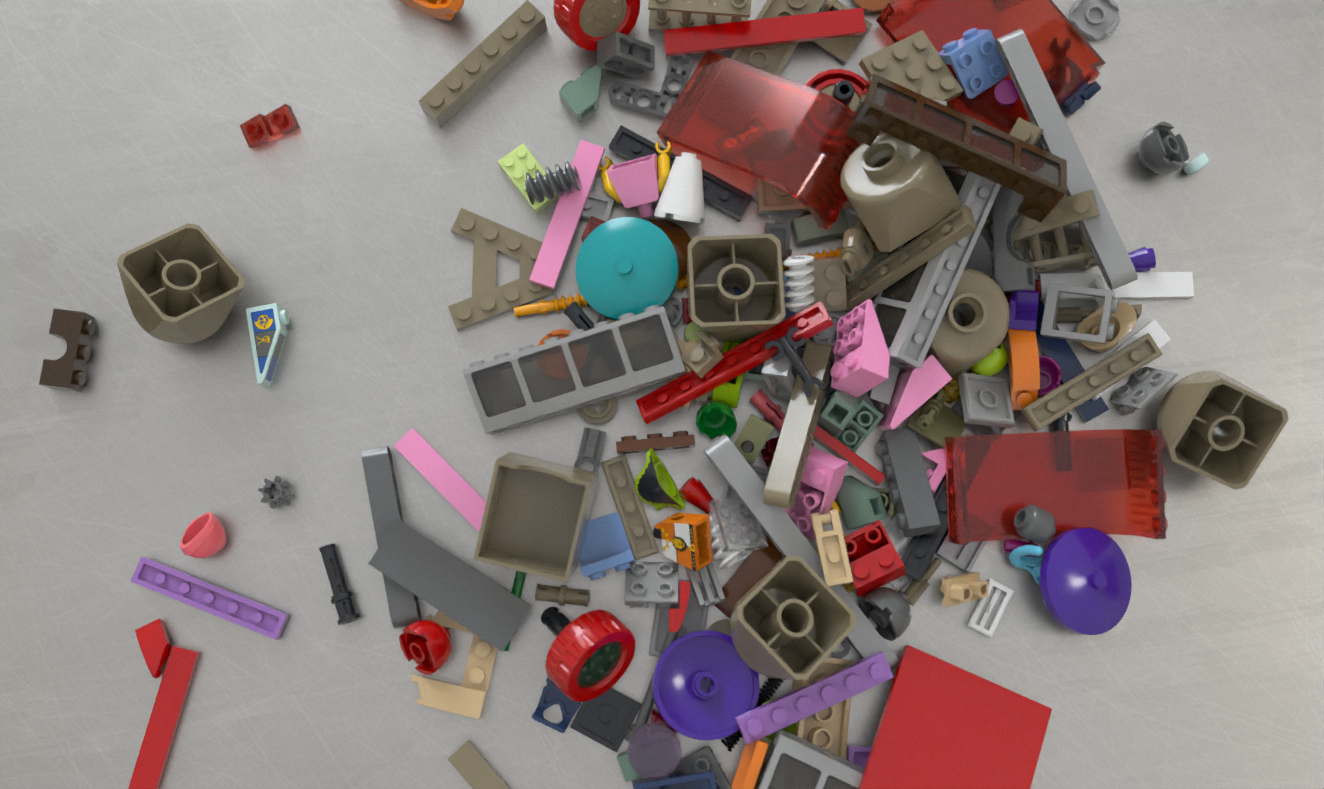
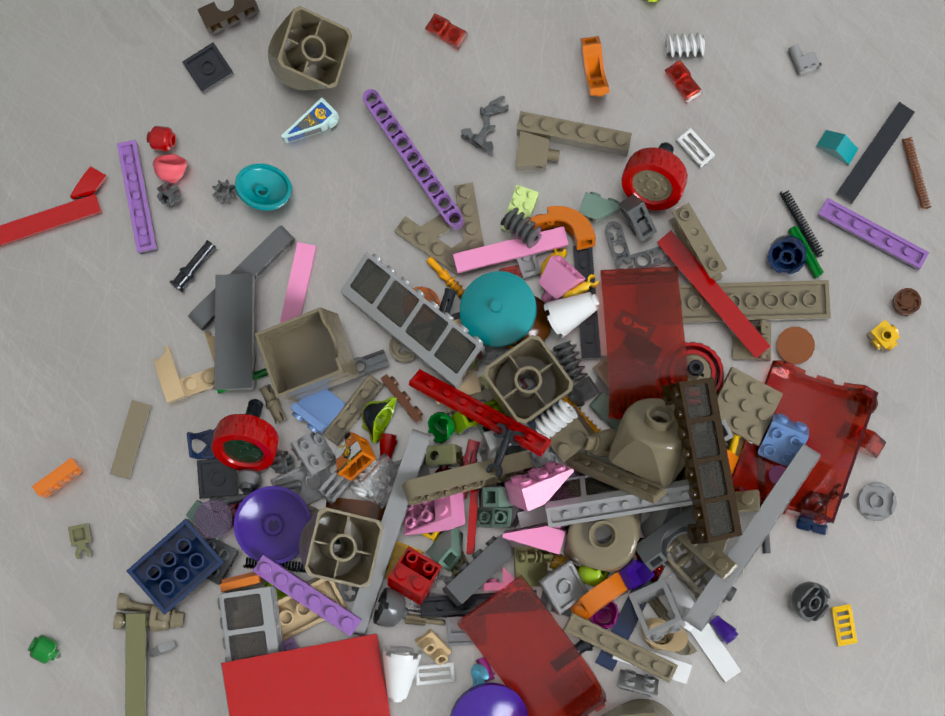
camera: 65 degrees right, 0 degrees up
red cylinder [399,620,452,675] -> none
red slope [669,581,690,632] -> none
dark tan bracket [682,330,724,378] -> none
tan plate [810,509,853,587] -> none
dark grey head [1014,505,1056,544] -> none
light aqua tile [1182,152,1210,175] -> none
none -> red head [146,126,176,152]
none -> dark grey gear [157,181,181,206]
none -> black tile [182,42,234,94]
none -> teal dish [235,163,292,210]
none -> flat silver cone [235,468,262,493]
none -> dark grey gear [270,450,294,474]
none -> medium lavender beam [363,89,464,230]
none -> white cone [382,646,422,702]
none -> dark grey piece [461,96,509,156]
none -> dark tan torso [516,131,560,171]
none -> orange arch [530,206,596,250]
none -> dark grey piece [553,340,588,382]
none -> yellow slope [829,604,857,647]

